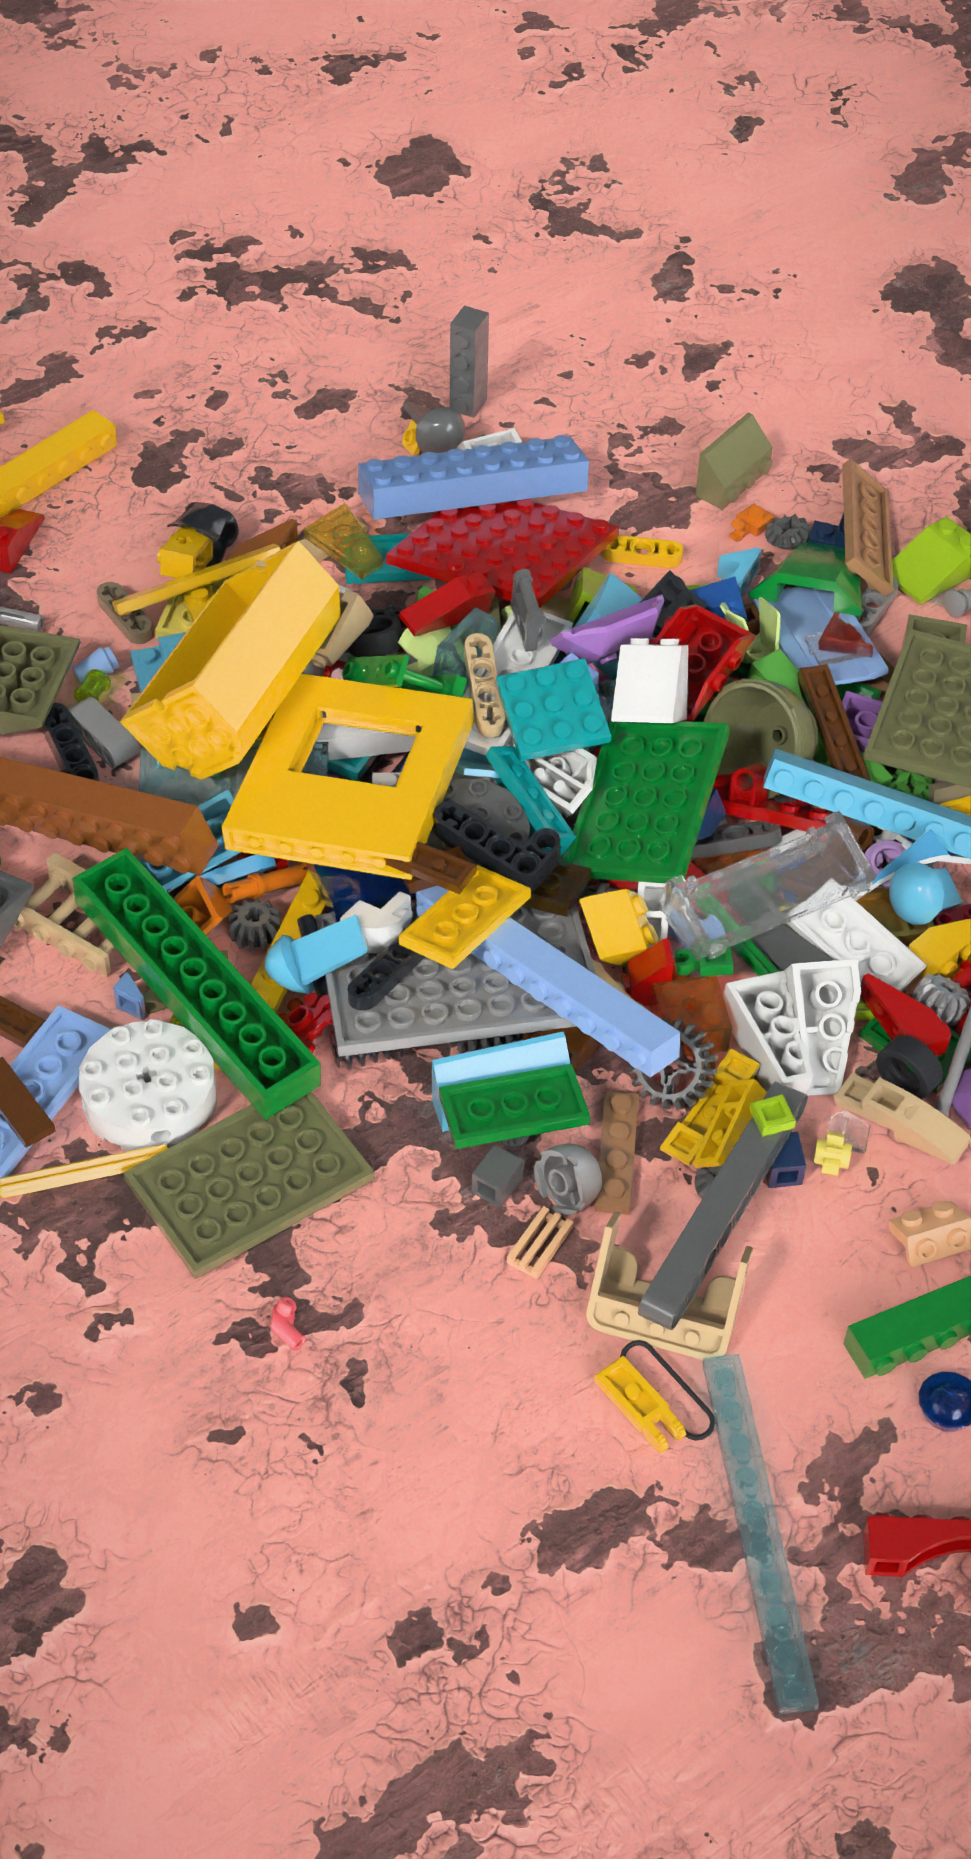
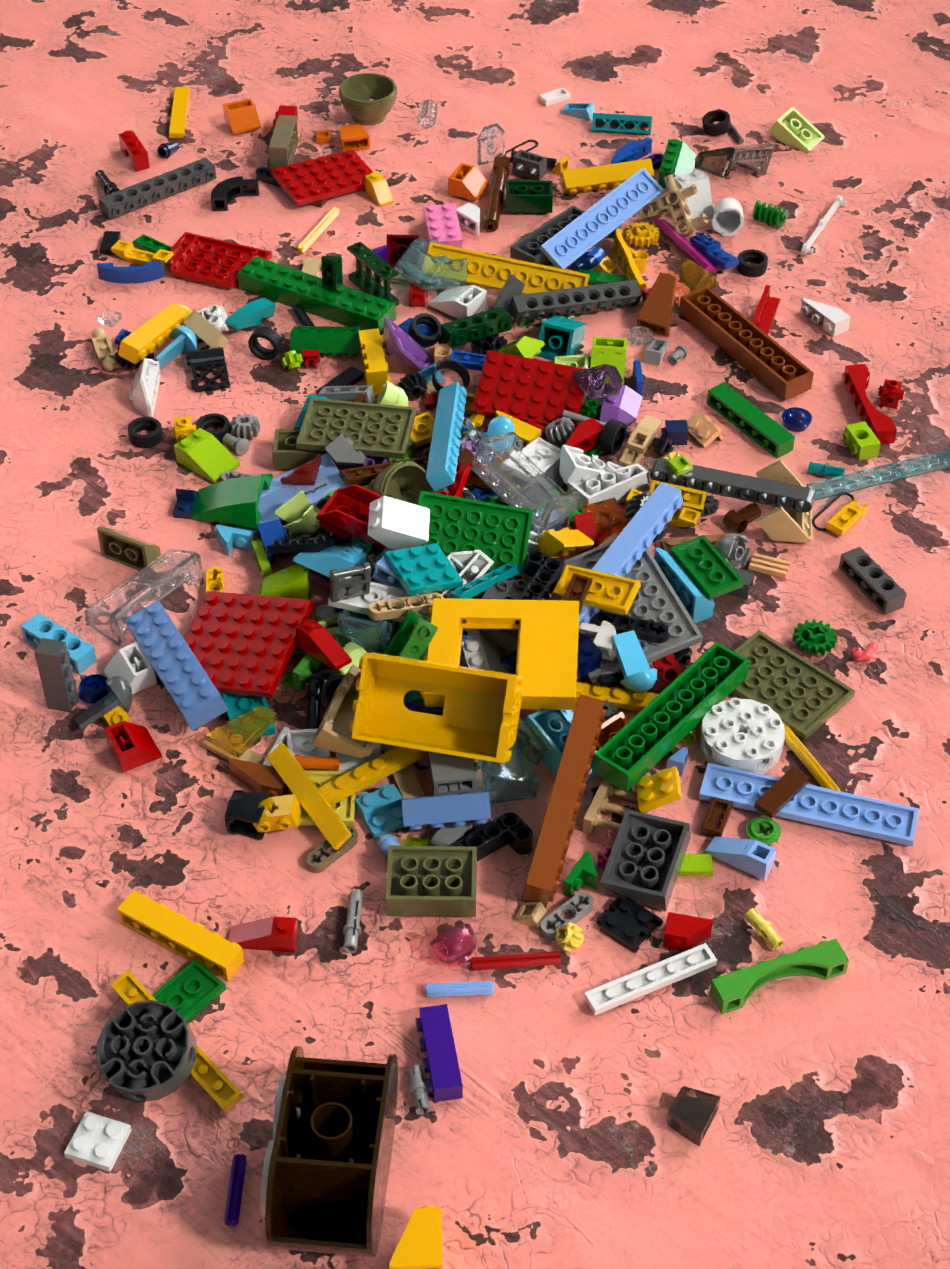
camera: 100 degrees left, 5 degrees down
medium lavender wedge [549,594,664,665] -> none
orange plate [729,503,775,542] -> none
dark grey gear [765,514,810,548] -> none
medium nougat plate [842,458,894,597] -> none
none -> medium azure brick [21,613,97,675]
none -> clear blue hat [78,674,111,704]
none -> clear windscreen [85,549,204,646]
none -> red slope [104,721,162,772]
none -> light grey slope [325,434,368,467]
none -> medium blue slope [401,791,491,830]
none -> yellow plate [636,766,682,813]
none -> black gear [651,435,674,457]
none -> dark blue brick [661,420,688,445]
none -> reddish brown piece [723,502,762,534]
none -> green gear [793,619,837,656]
none -> teal axle [808,462,845,478]
none -> dark grey brick [839,547,907,615]
none -> lime brick [842,421,881,461]

